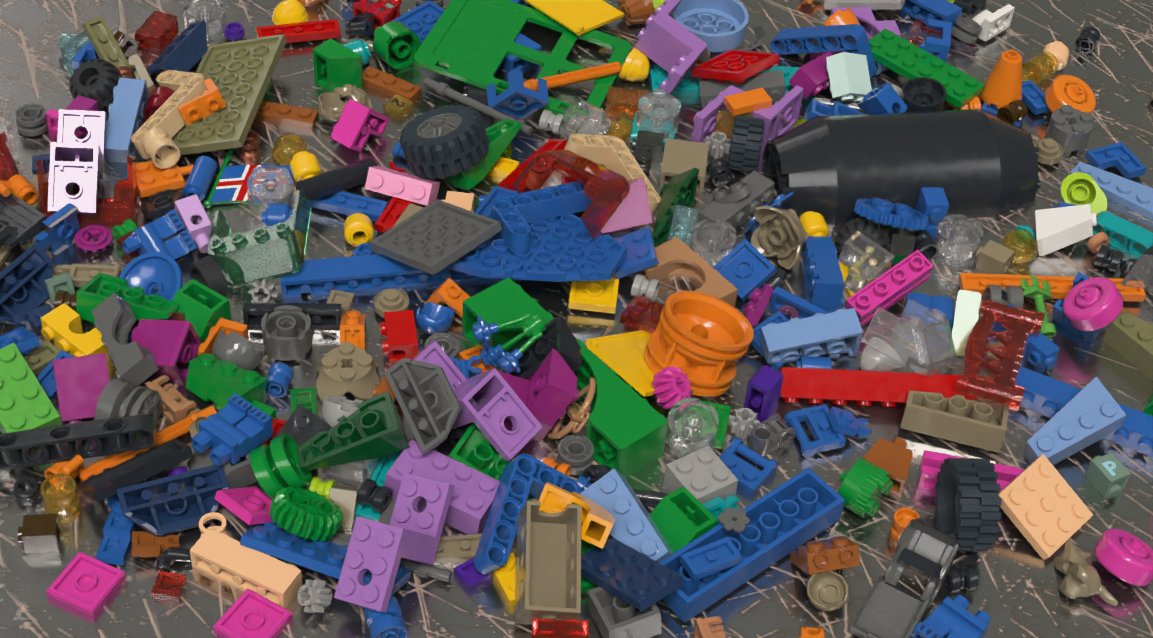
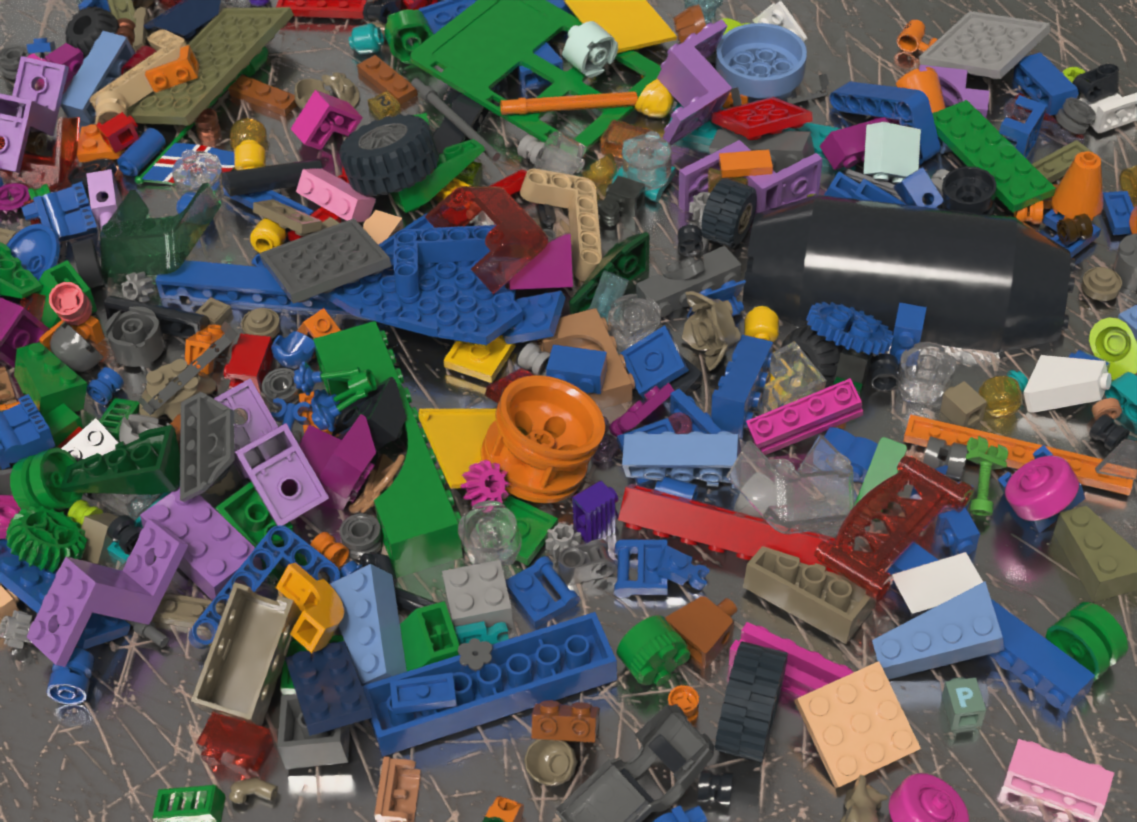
camera: 25 degrees right, 5 degrees up
green slope [313,38,363,92] -> none
dark purple tile [454,556,492,592] -> none
blue panel [486,69,549,121] -> none
dark tan brick [659,138,709,194] -> none
none -> blue plate [27,38,56,53]
none -> coral wheel [49,282,92,325]
none -> red brick [96,112,139,154]
none -> dark grey piece [138,321,238,416]
none -> dark tan plate [253,199,322,236]
none -> blue brick [546,345,607,394]
none -> light aqua brick [562,21,618,77]
none -> white sticker [891,552,983,614]
none -> olive plate [1032,140,1092,183]

